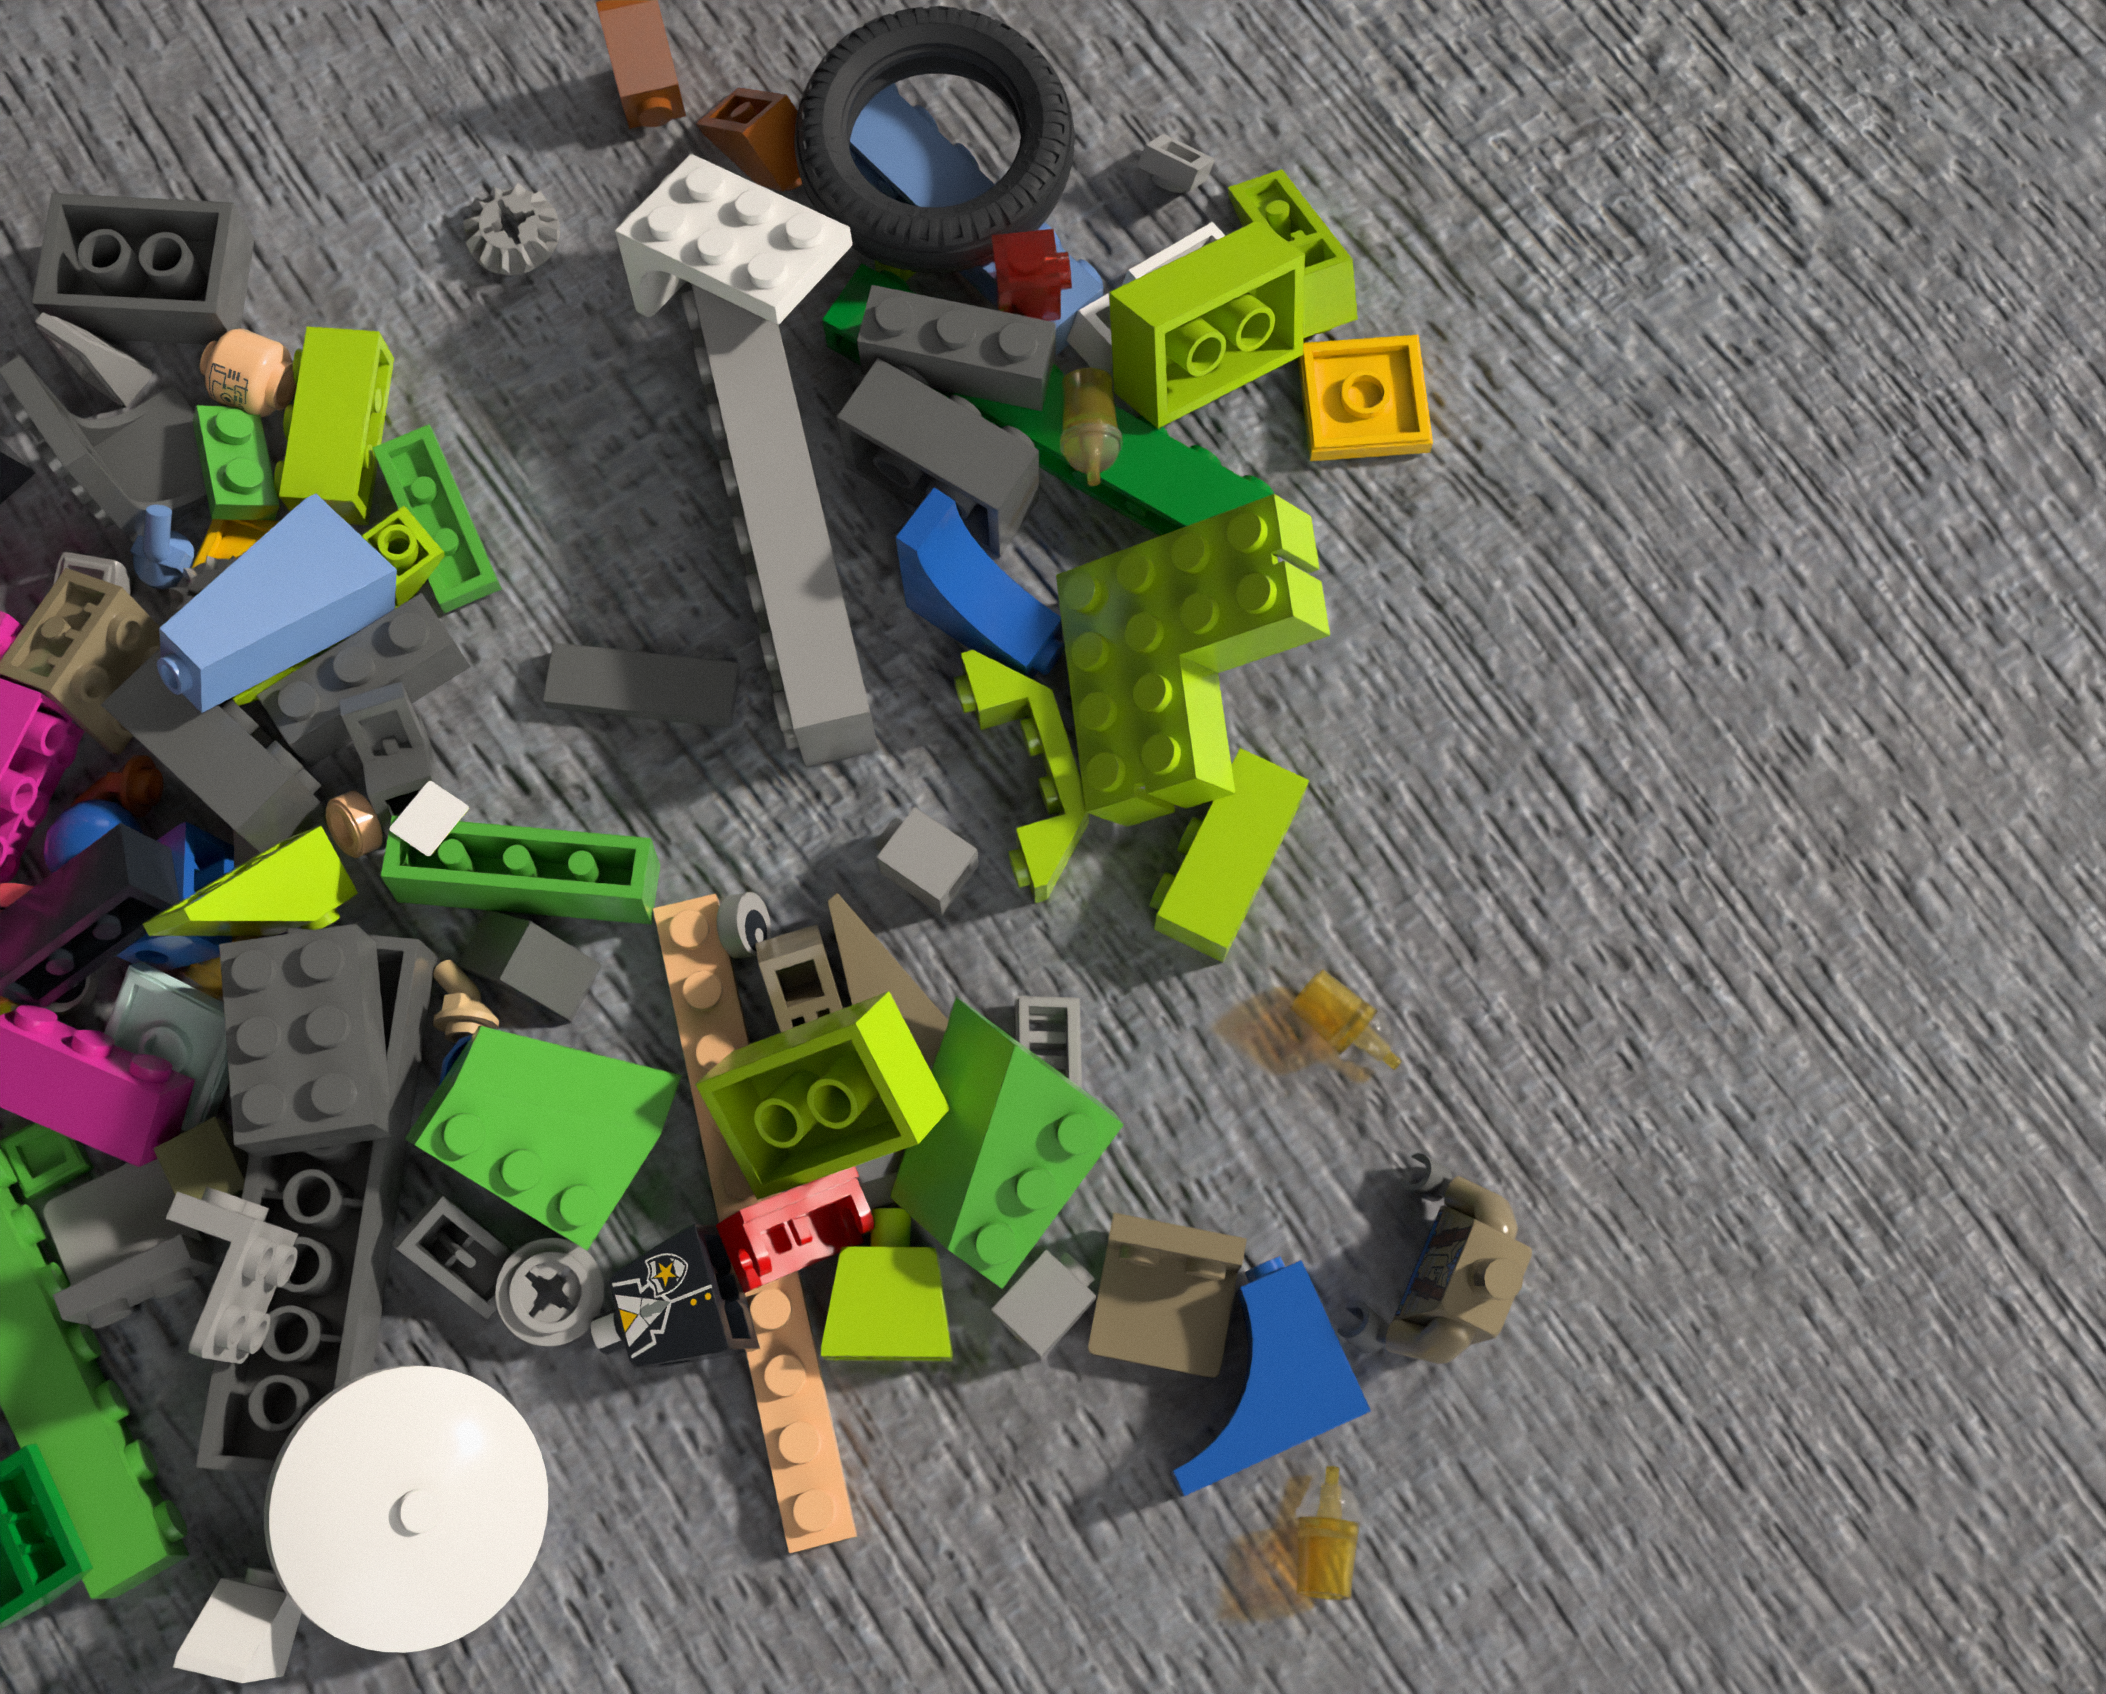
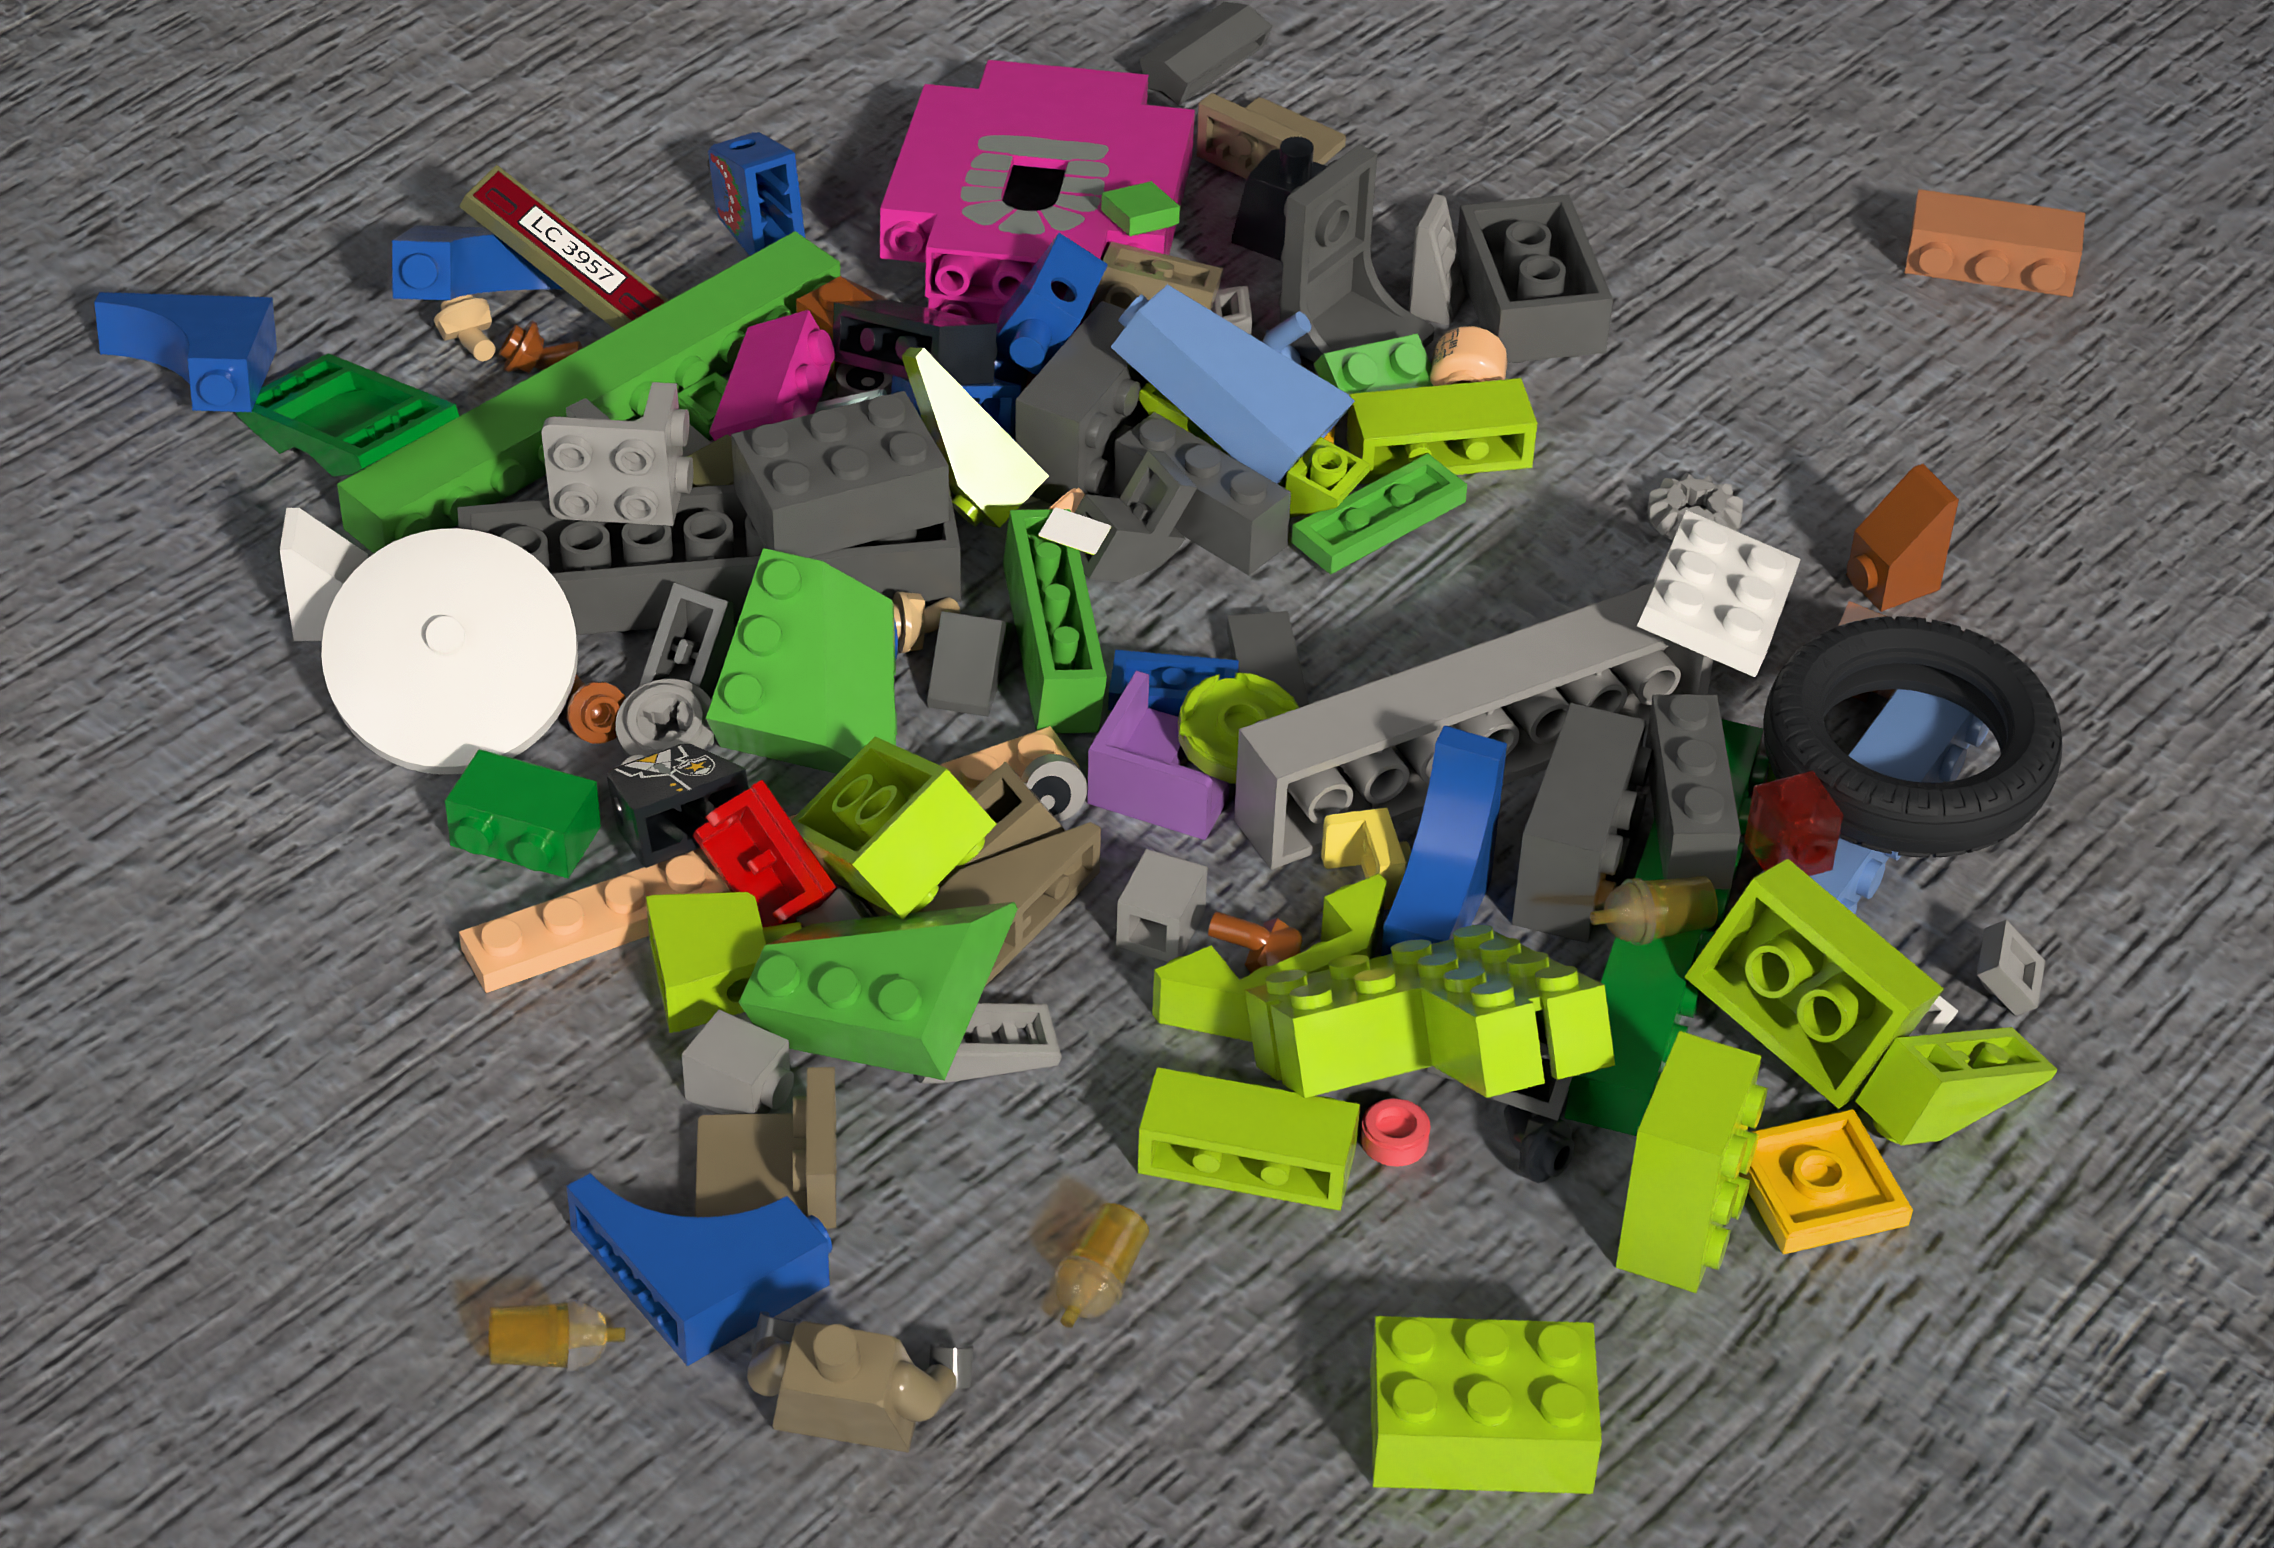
camera: 75 degrees right, 30 degrees down
none -> green brick [445,749,601,879]
none -> dark orange plate [565,674,626,744]
none -> blue torso [996,232,1108,375]
none -> medium lavender panel [1087,671,1230,840]
none -> blue plate [1108,650,1239,717]
none -> lime tile [1178,673,1299,784]
none -> dark orange plate [1208,911,1303,974]
none -> light yellow bracket [1321,807,1411,910]
none -> coral tile [1361,1098,1430,1166]
none -> lime brick [1370,1316,1602,1494]
none -> lime brick [1616,1031,1768,1293]

